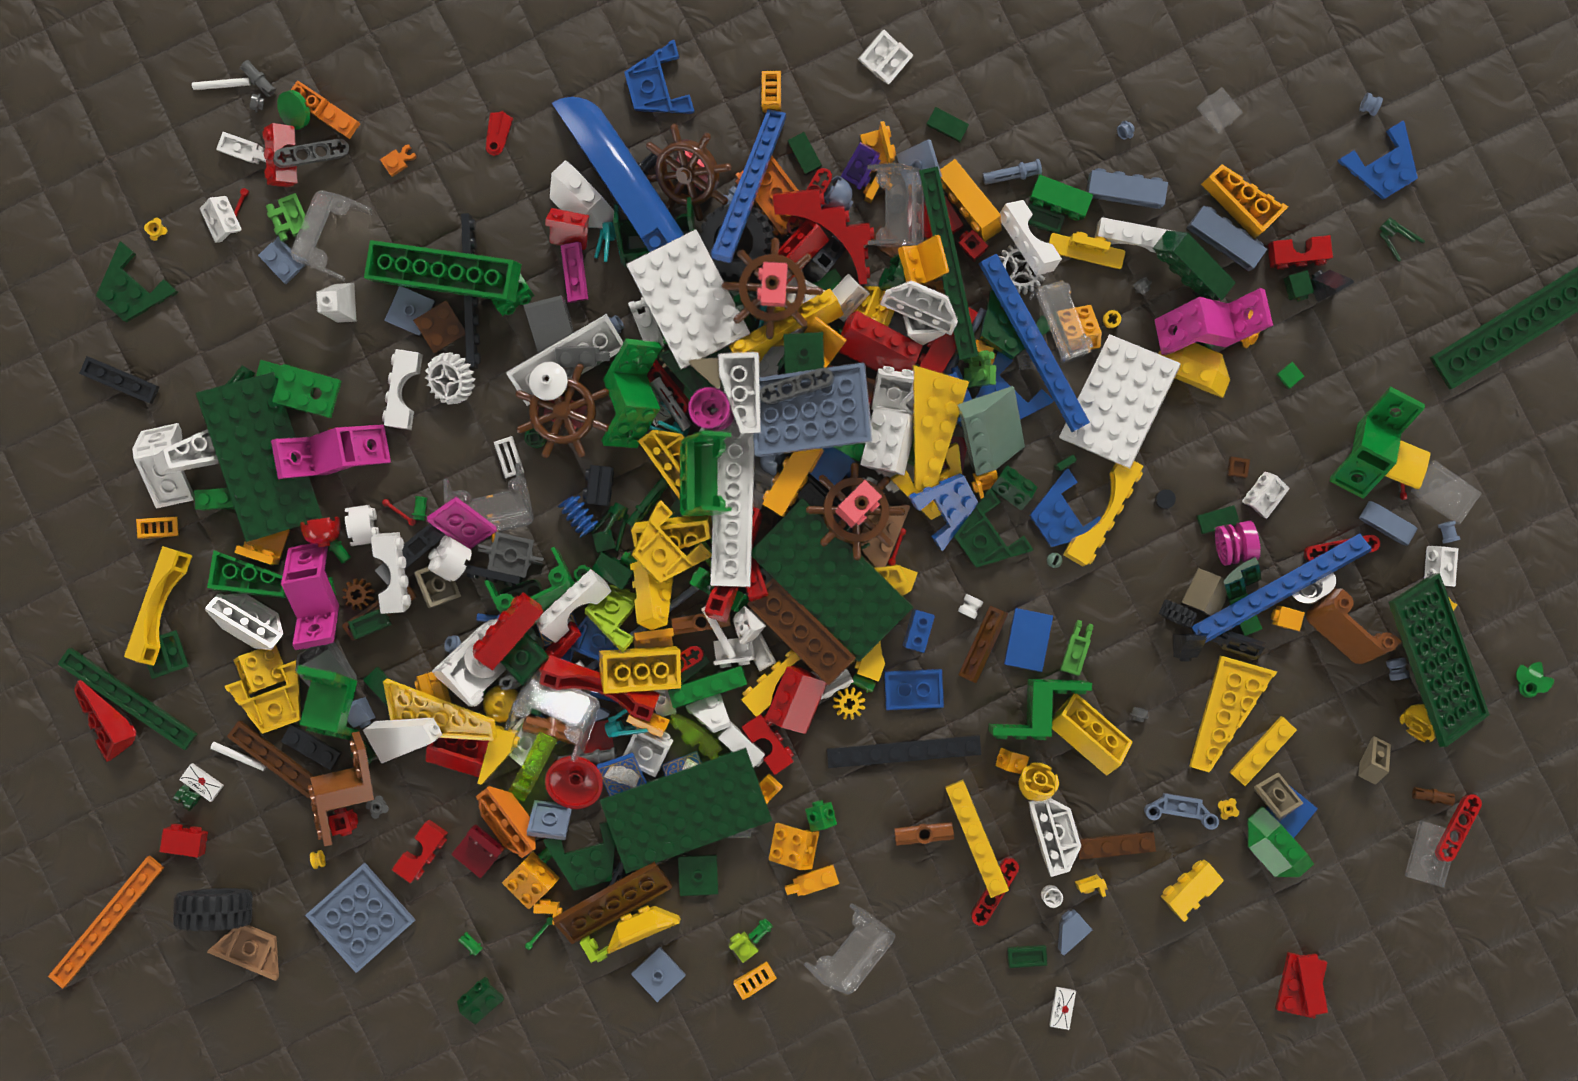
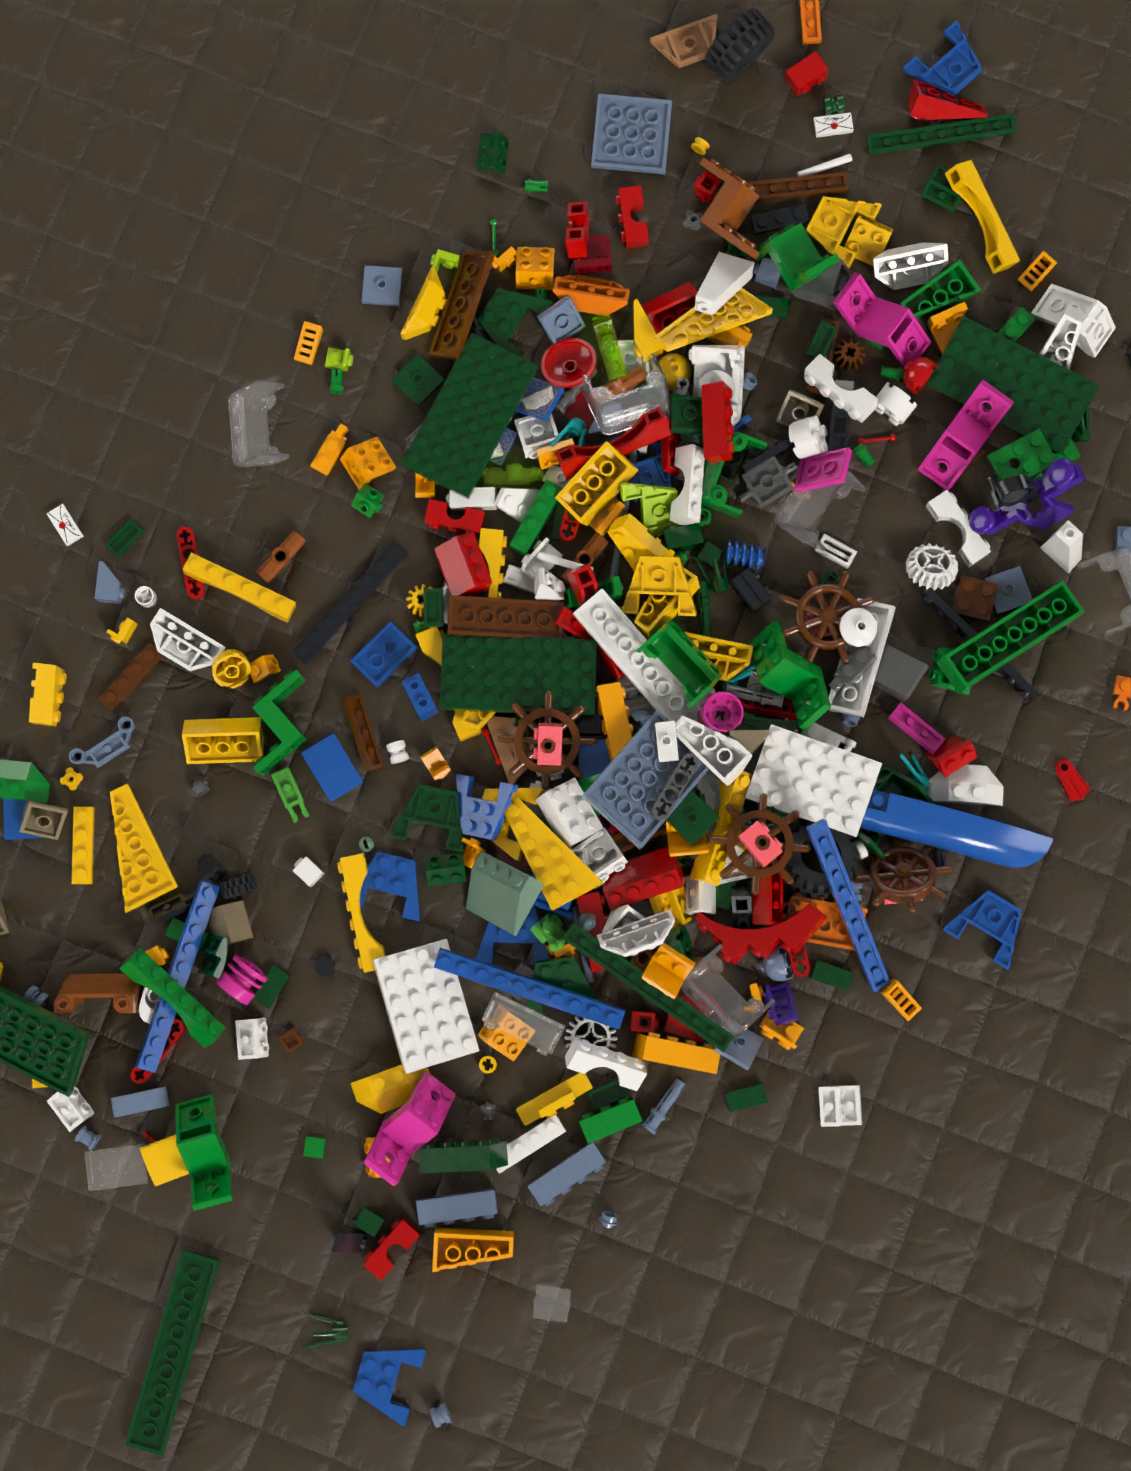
camera: 140 degrees right, 5 degrees down
dark green tile [1054,455,1076,471] -> none
none -> green arch [119,948,225,1048]
none -> white brick [293,857,325,887]
none -> light orange bracket [420,747,451,780]
none -> dark green tile [424,588,444,628]
none -> red arch [565,201,590,258]
none -> clear light blue plate [578,913,596,932]
none -> white plate [655,721,679,762]
none -> white tile [854,839,868,860]
none -> blue wing [903,20,982,96]
none -> dark purple piece [969,458,1086,535]

